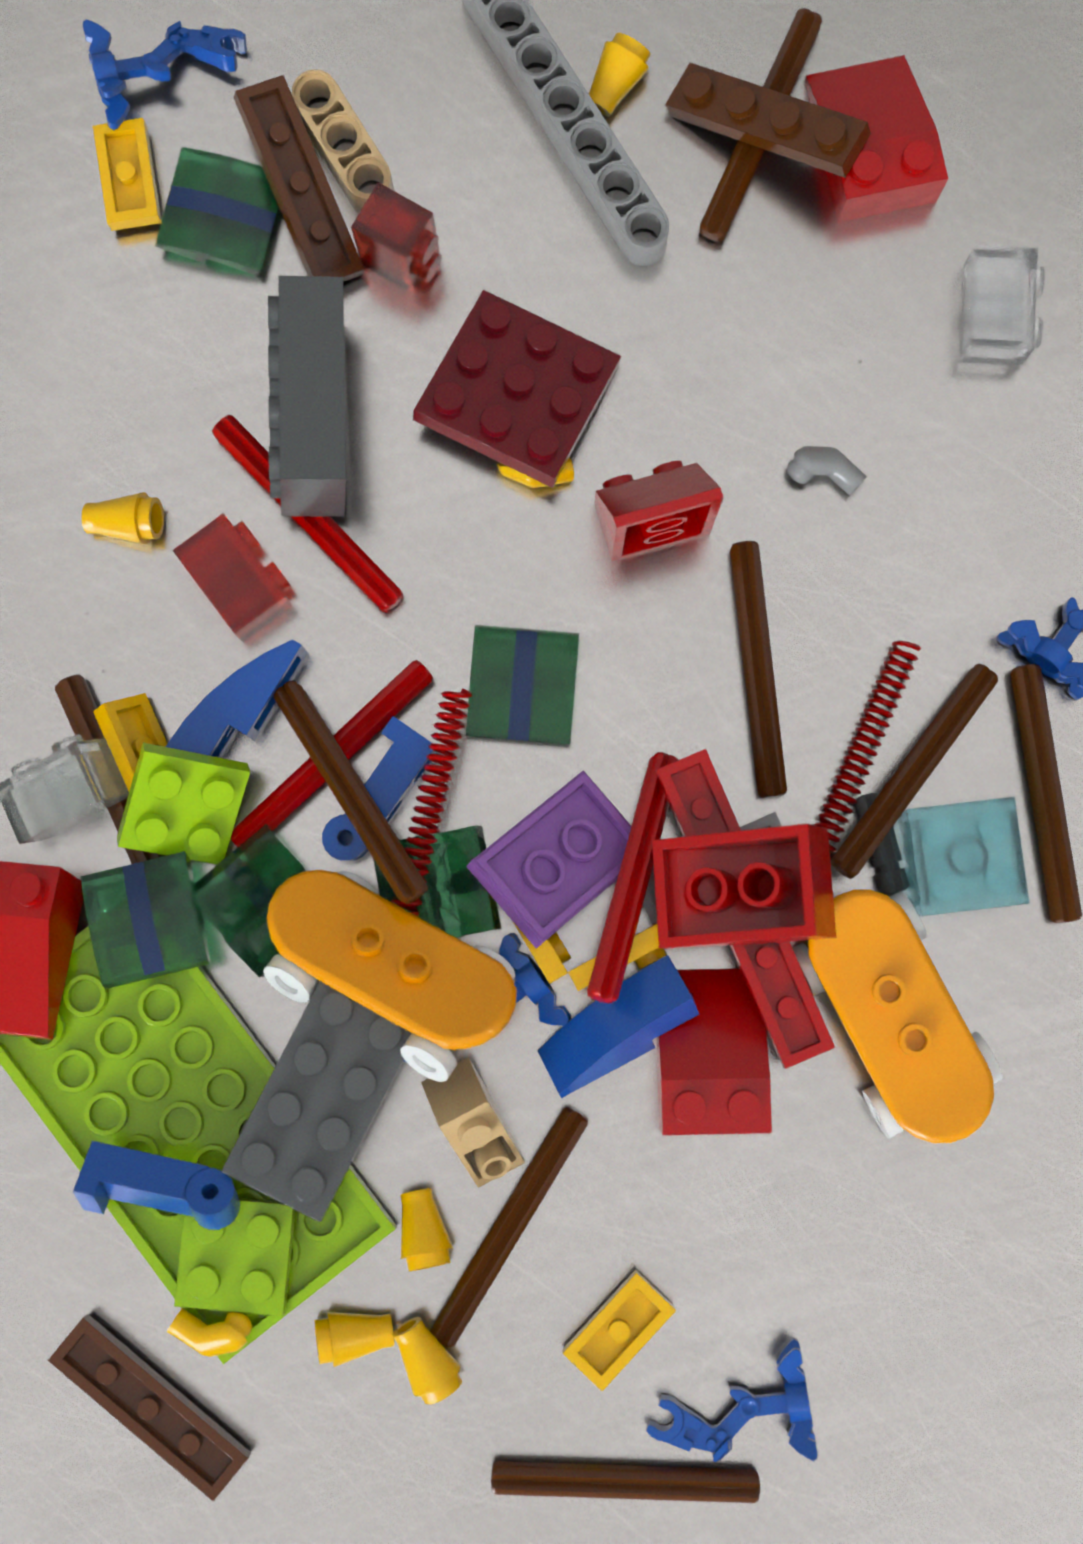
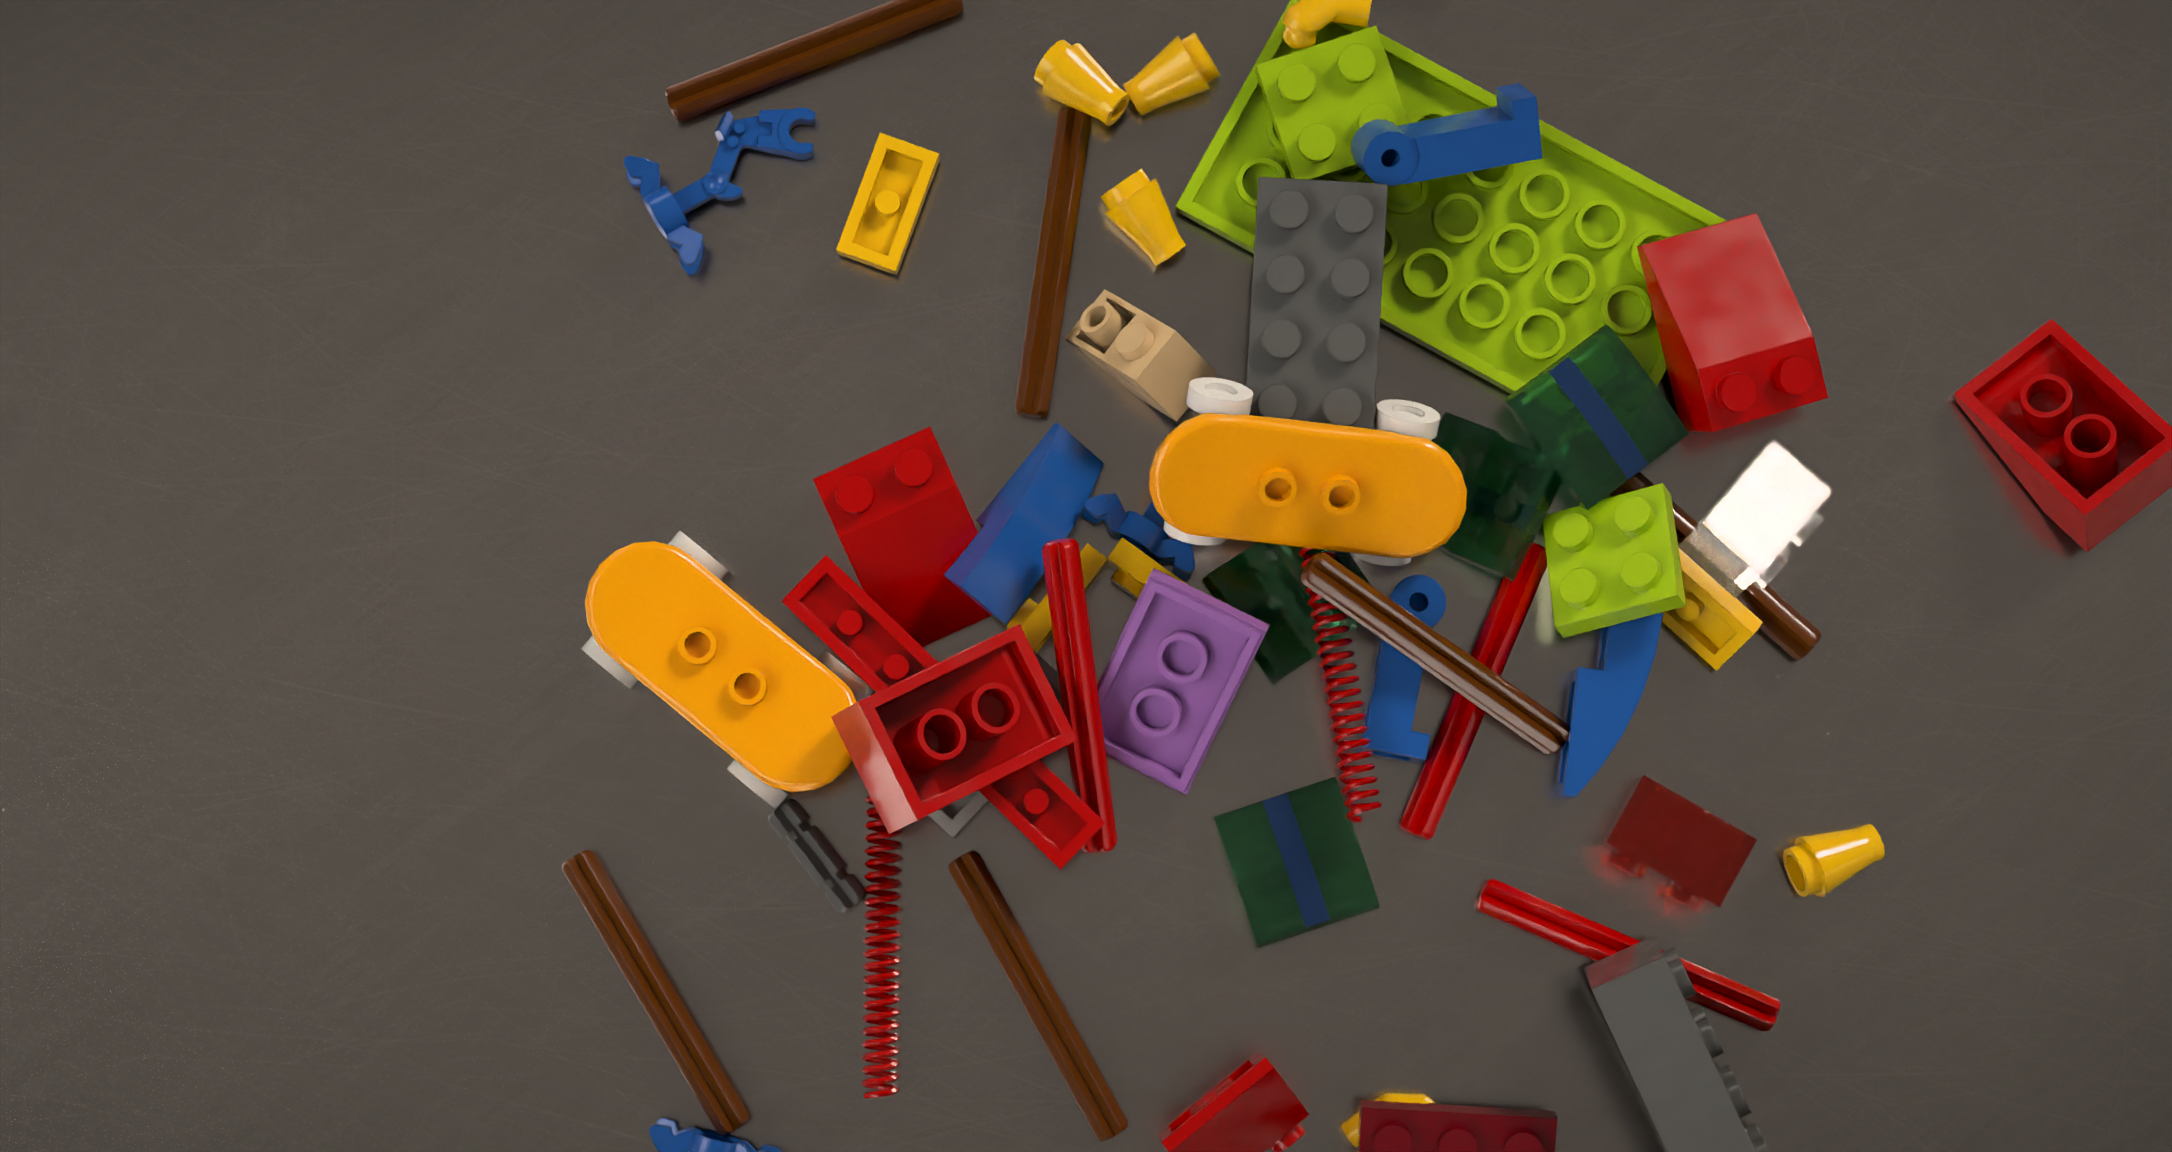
camera: 155 degrees right, 0 degrees up
reddish brown axle [831,663,998,879] -> none
clear light blue brick [898,797,1030,917] -> none

